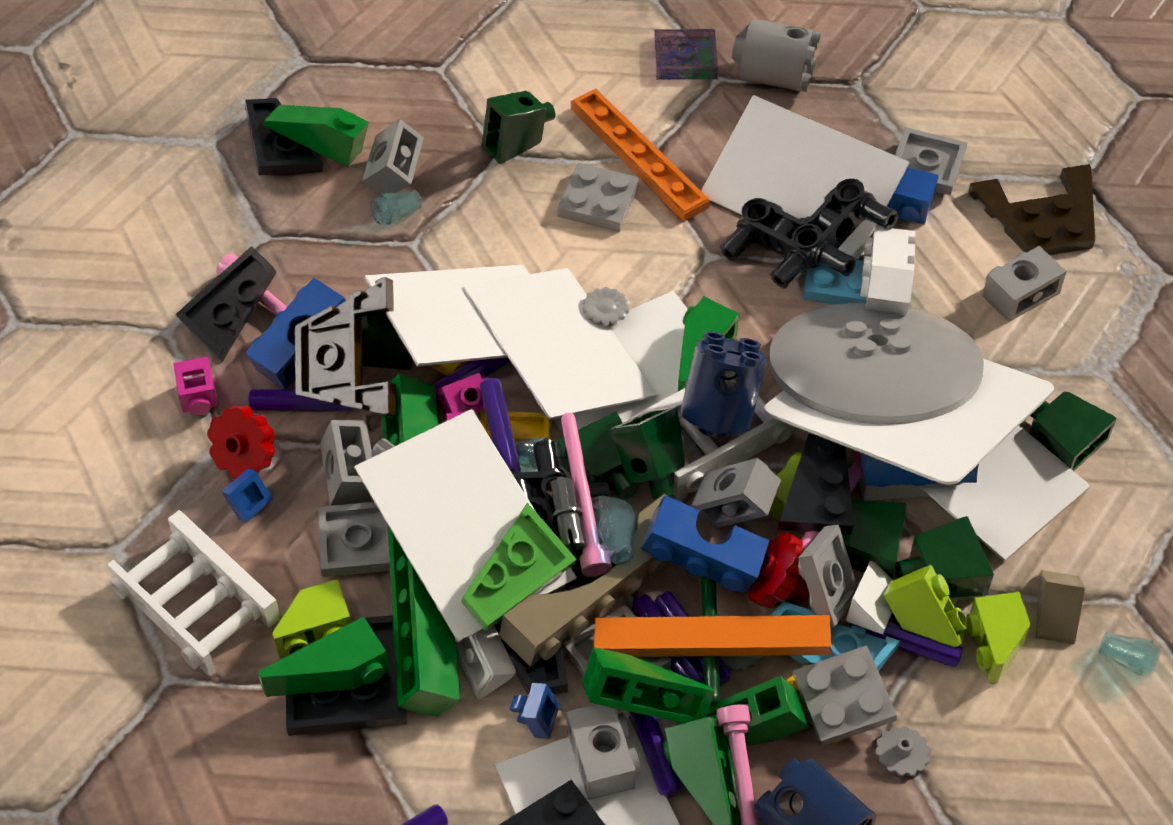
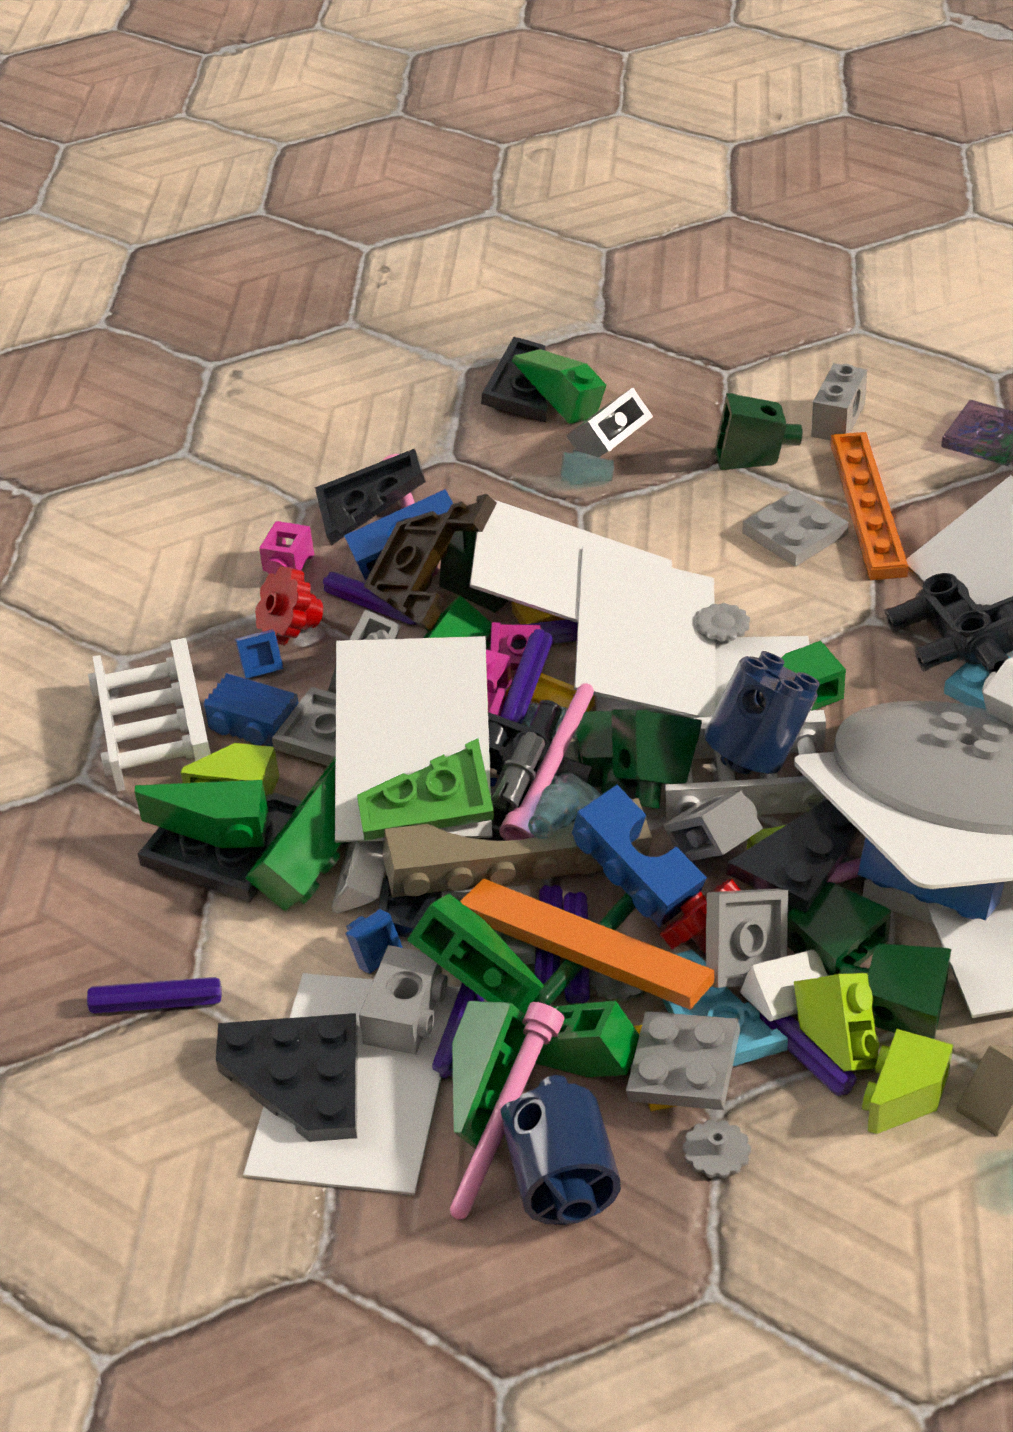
camera: 35 degrees right, 10 degrees down
none -> blue brick [204,673,299,747]
none -> light grey brick [811,363,867,440]

